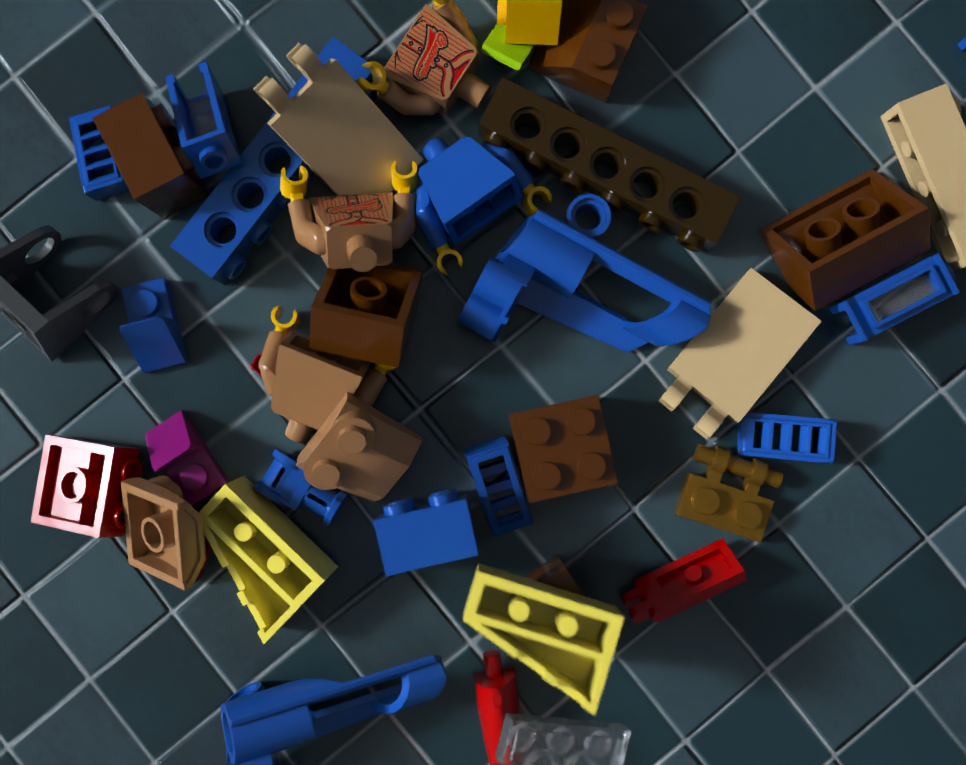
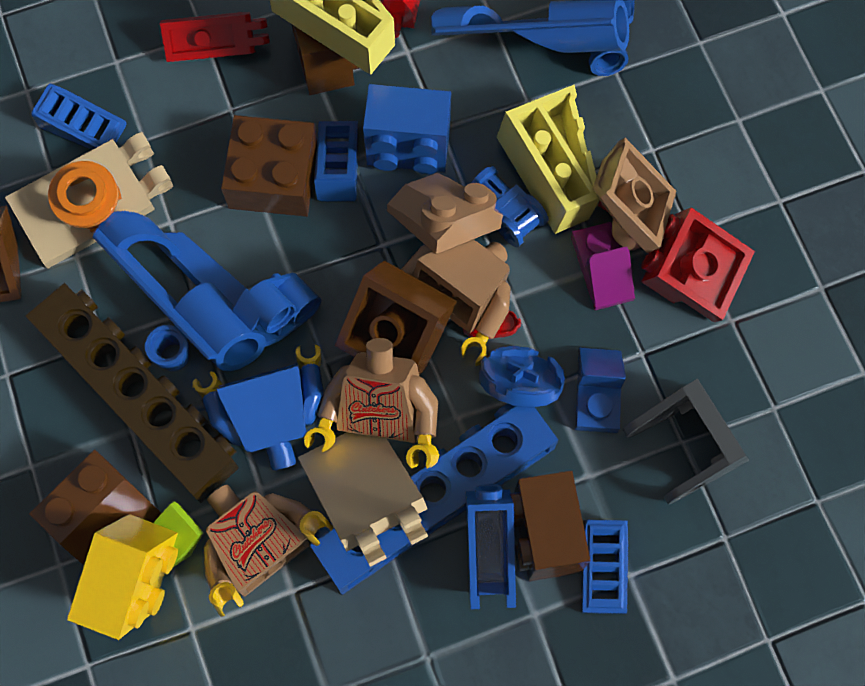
camera: 160 degrees left, 15 degrees down
pearl gold plate [674,444,783,543] -> none
none -> orange piece [48,161,122,233]
none -> blue tile [479,346,565,408]

